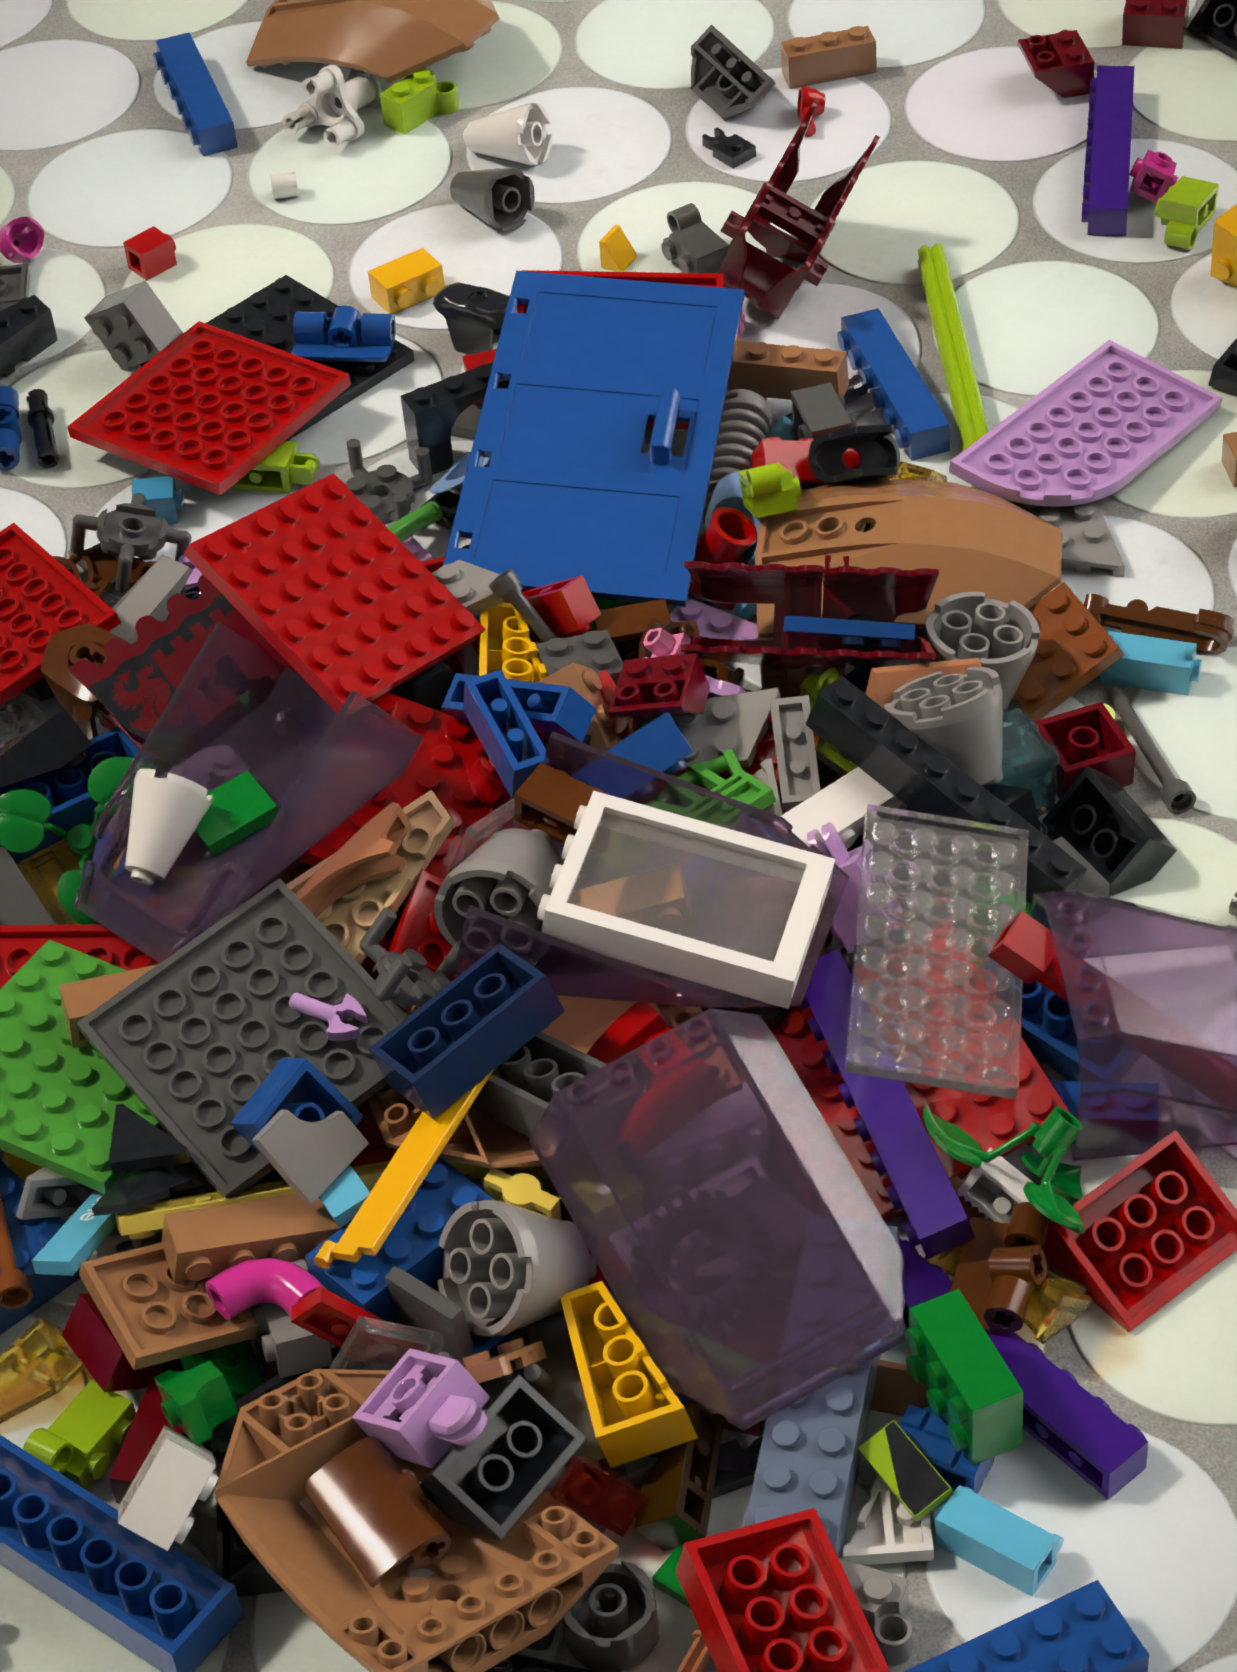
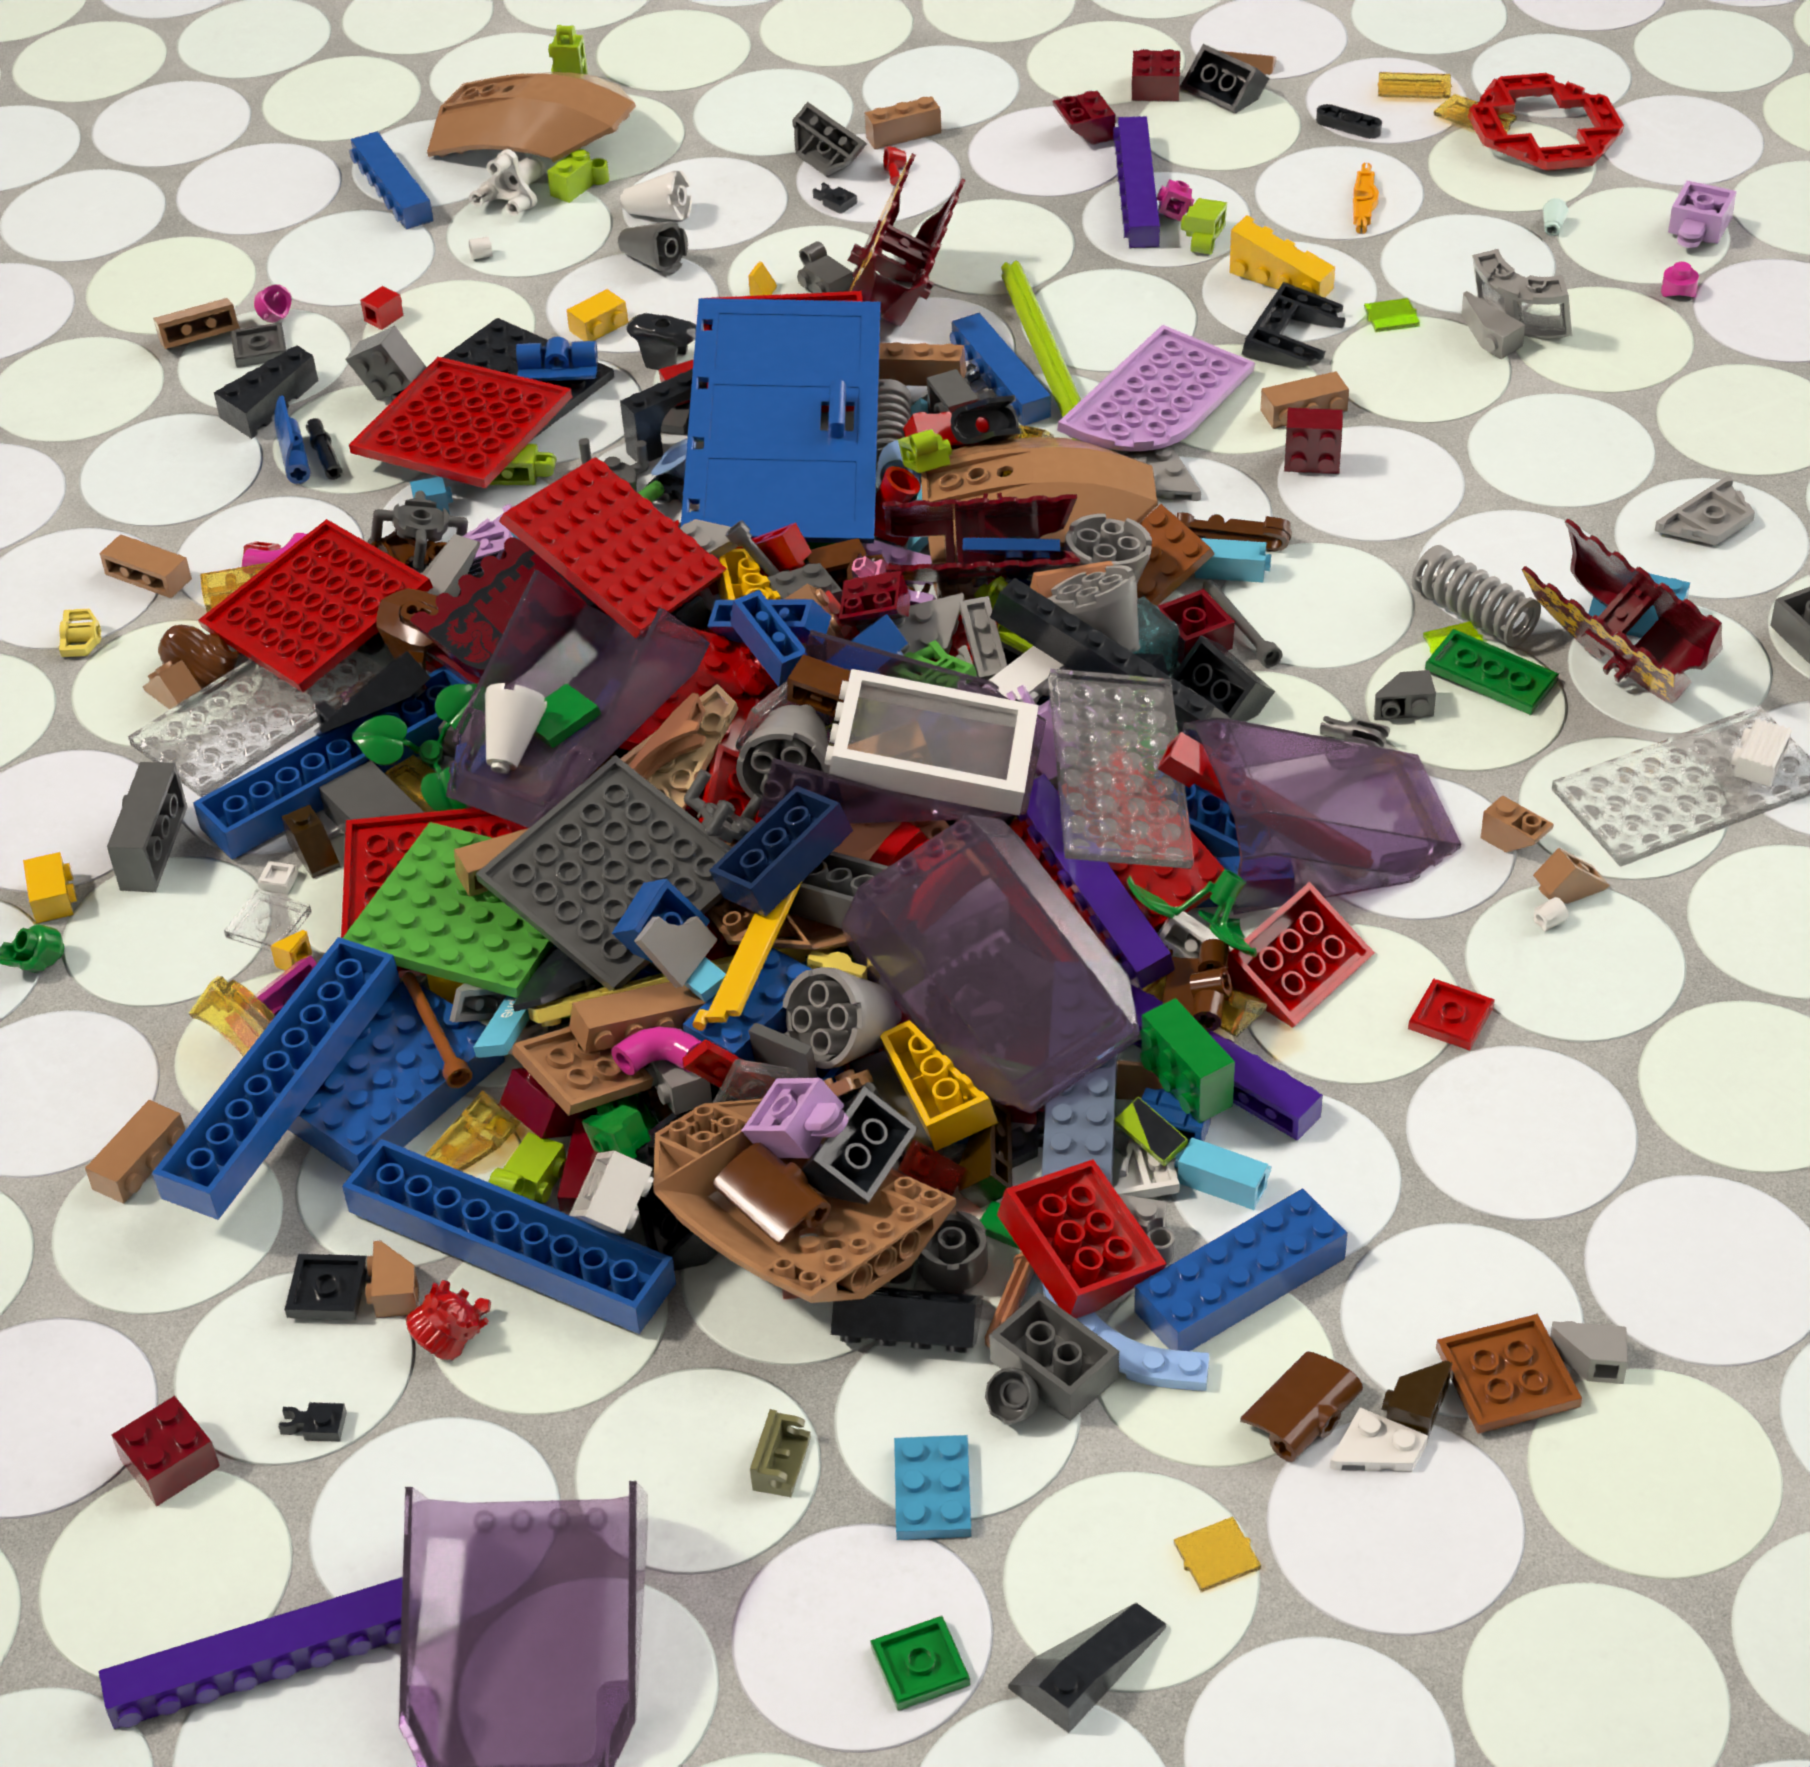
camera: 10 degrees left, 0 degrees up
black tile [108,1104,191,1173] -> none
lavender bar [289,993,368,1041] -> none

